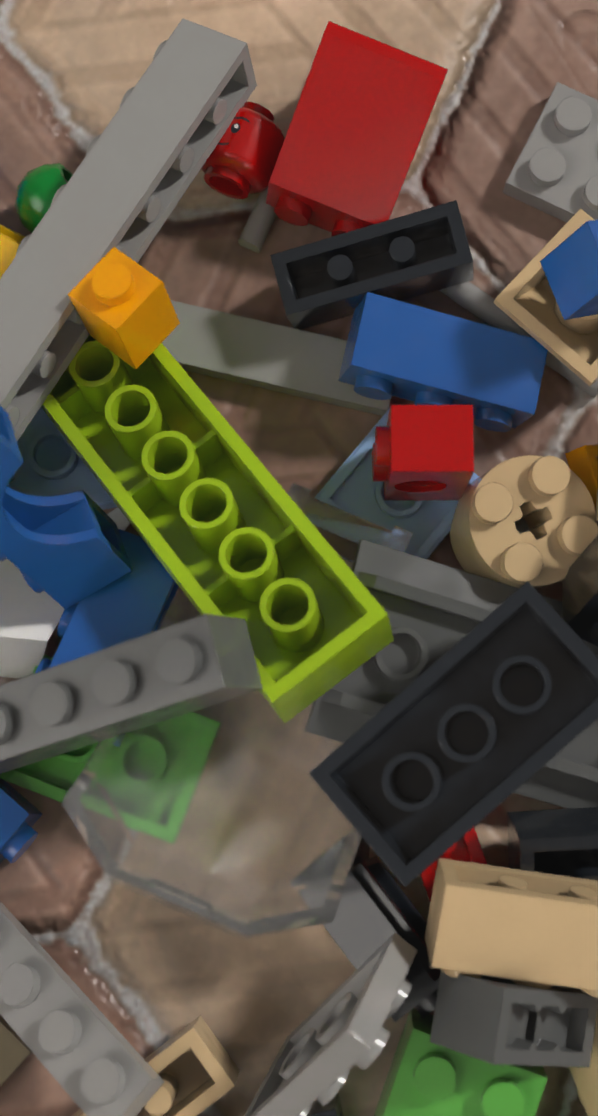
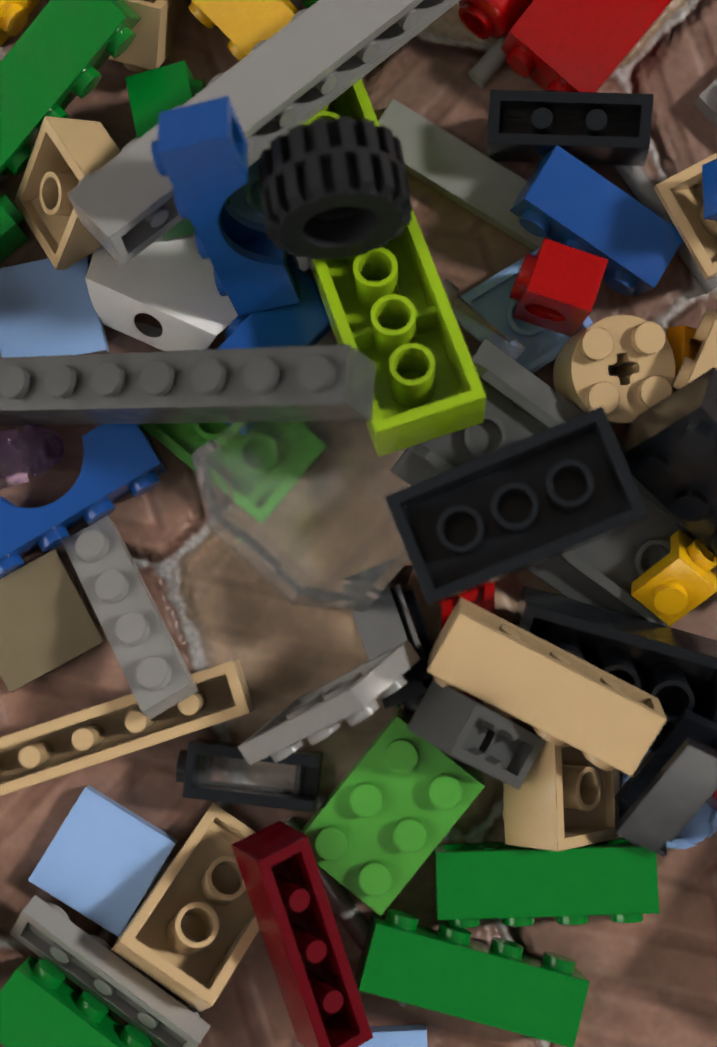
camera: 15 degrees right, 5 degrees up
light orange brick [68,247,180,370] -> none
none -> black tyre [258,117,413,260]

